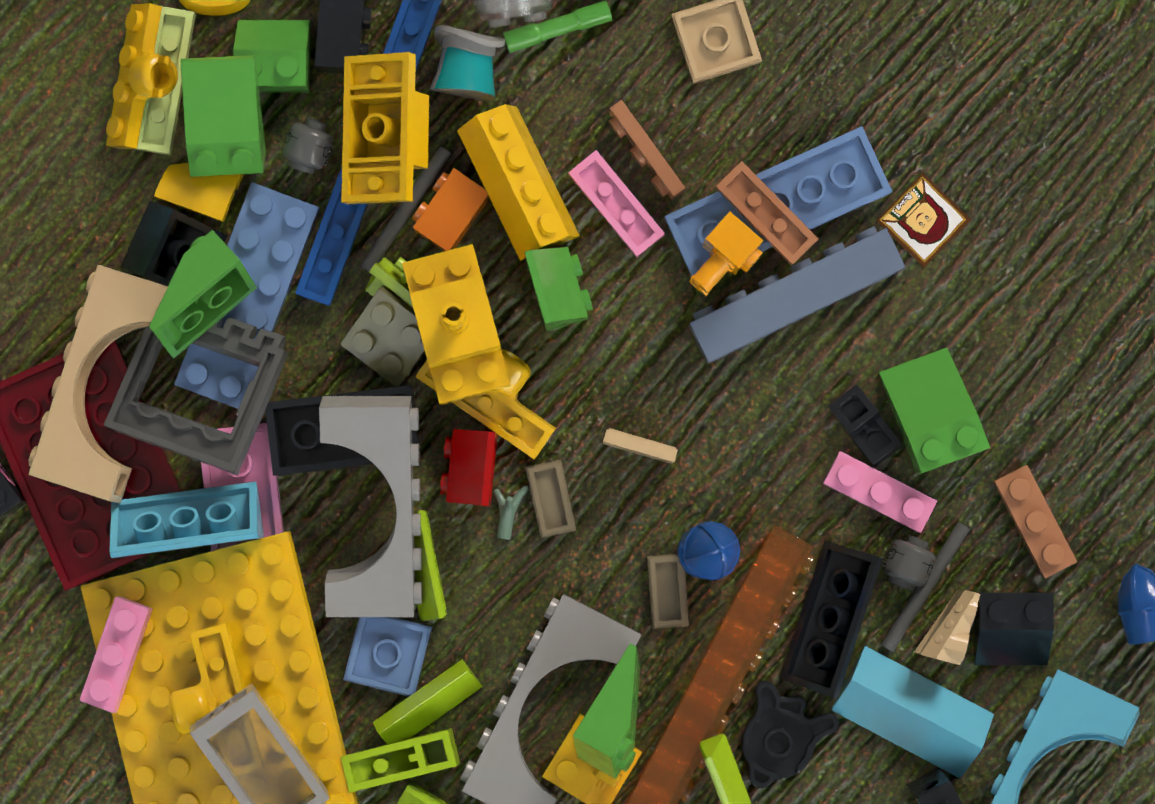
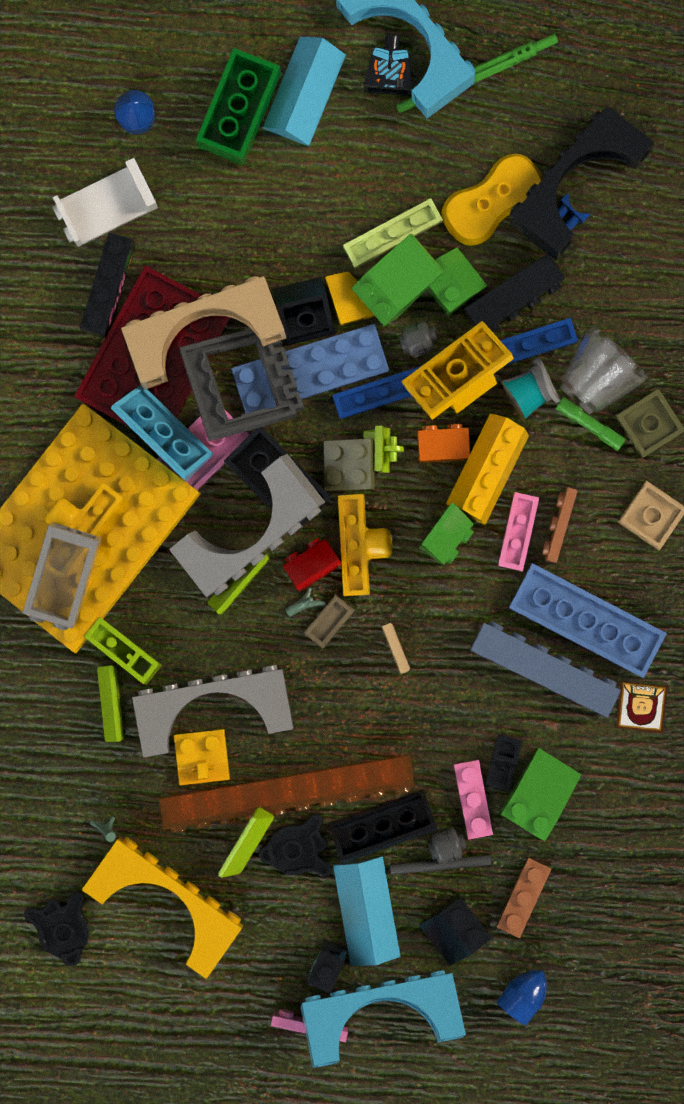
camera: 50 degrees right, 0 degrees up
bright pink plate [79,596,153,713] -> none
yellow plate [106,3,178,149] -> none
bright green slope [149,230,257,359] -> none
medium blue tile [343,617,432,697] -> none
dark grey bar [360,146,451,272] -> none
lime slope [373,659,483,744] -> none
yellow brick [402,244,511,405] -> none
bright green slope [573,643,640,779] -> none
dark tan tile [647,554,689,629] -> none
blue helmet [677,521,740,580] -> none
light orange brick [689,211,763,296] -> none
nougat plate [715,161,818,266] -> none
tan slope [914,589,980,665] -> none

